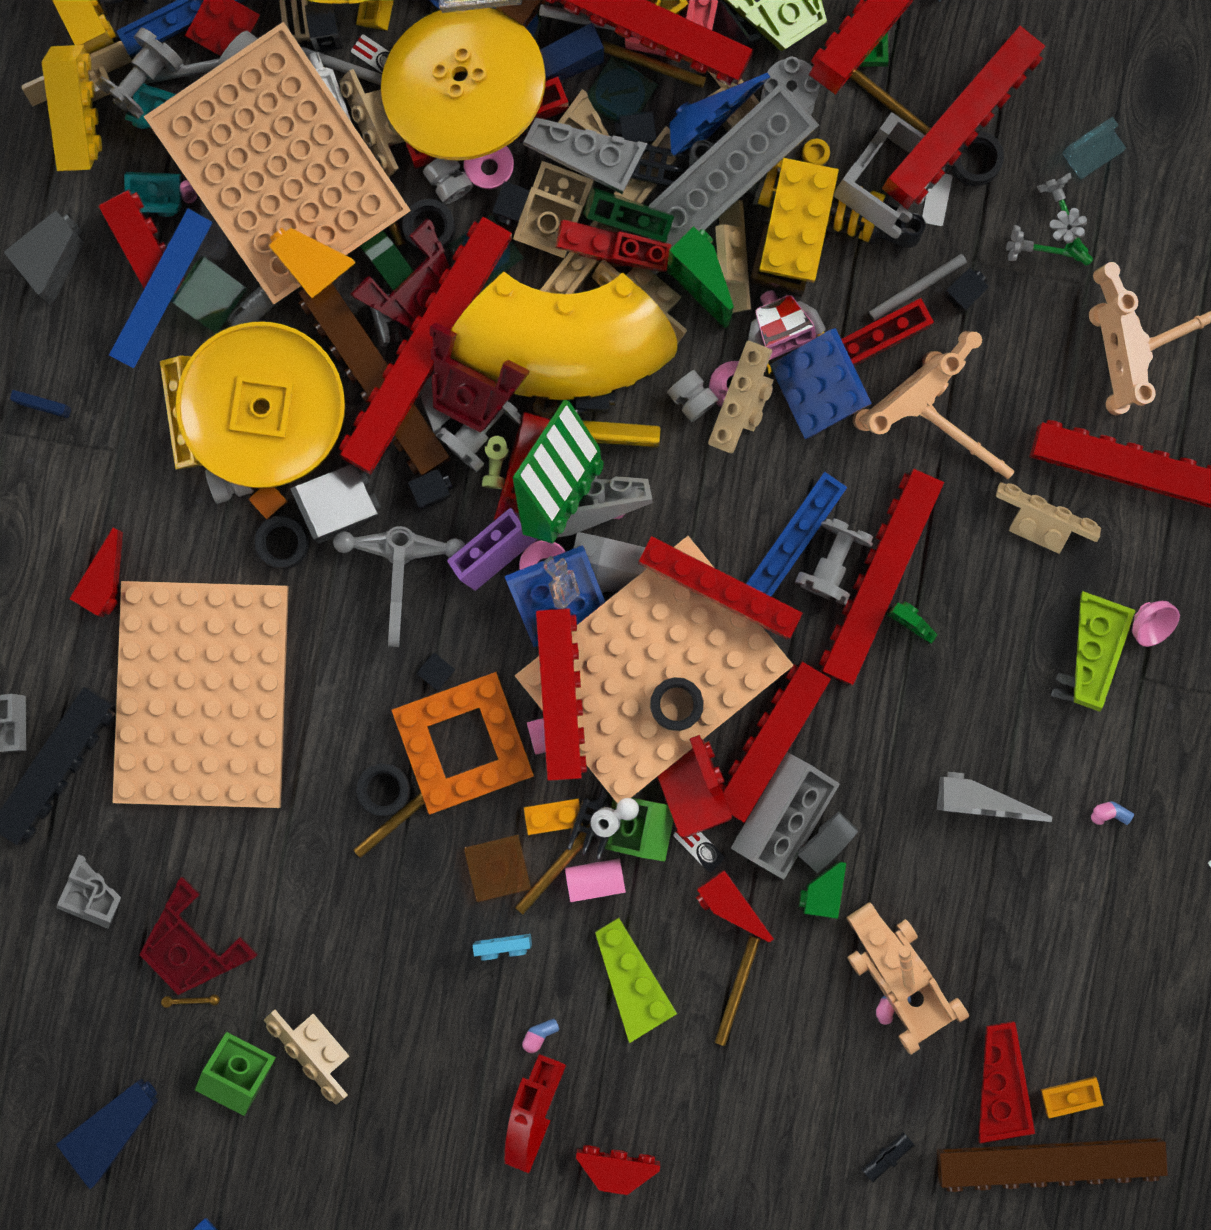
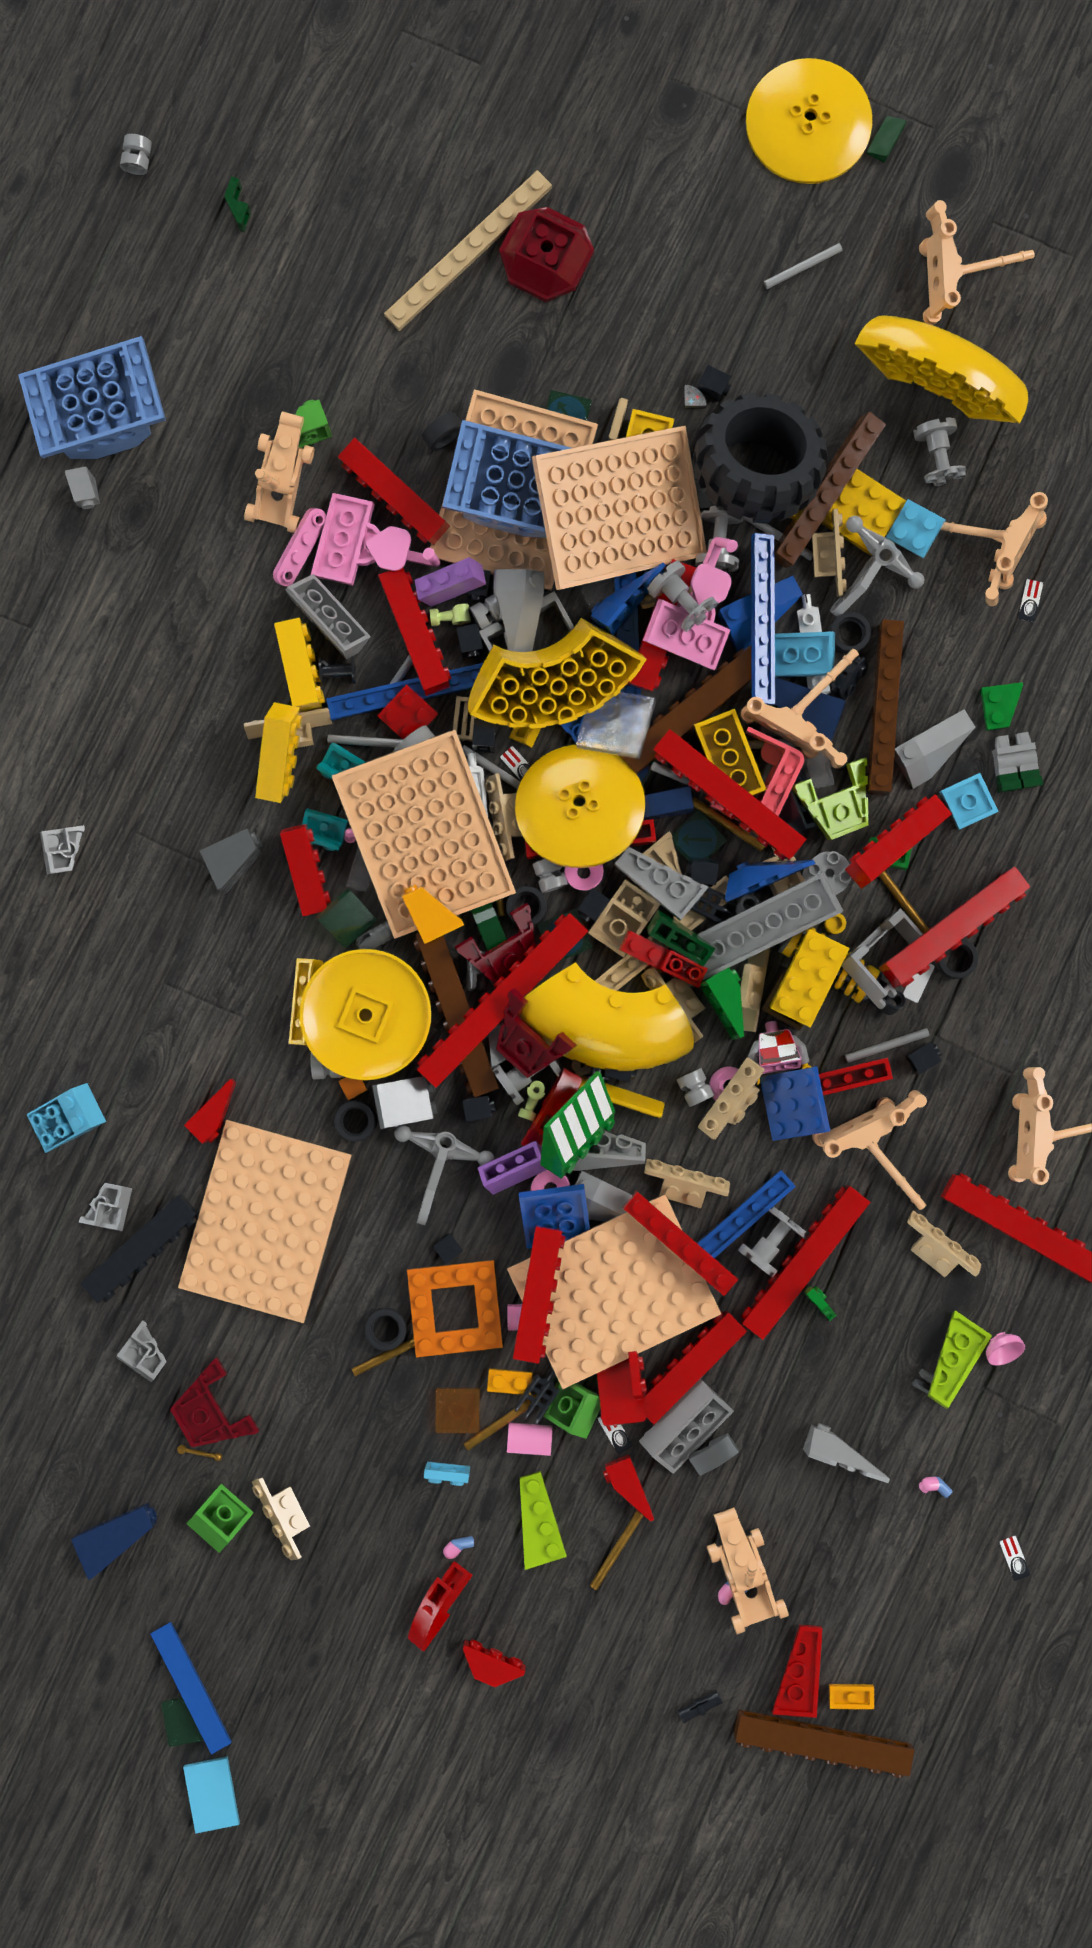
camera: 10 degrees right, 0 degrees up
dark blue tile [10,390,71,418] -> none
light grey piece [95,27,184,119] -> none
blue tile [109,208,213,368] -> none
clear plate [543,556,580,609] -> none
white plate [591,798,639,837] -> none
black tyre [650,677,704,731] -> none
green slope [799,861,846,919] -> none
light grey plant [1006,173,1093,266] -> none
clear light blue panel [1062,117,1126,179] -> none
none -> tan bracket [644,1159,730,1208]

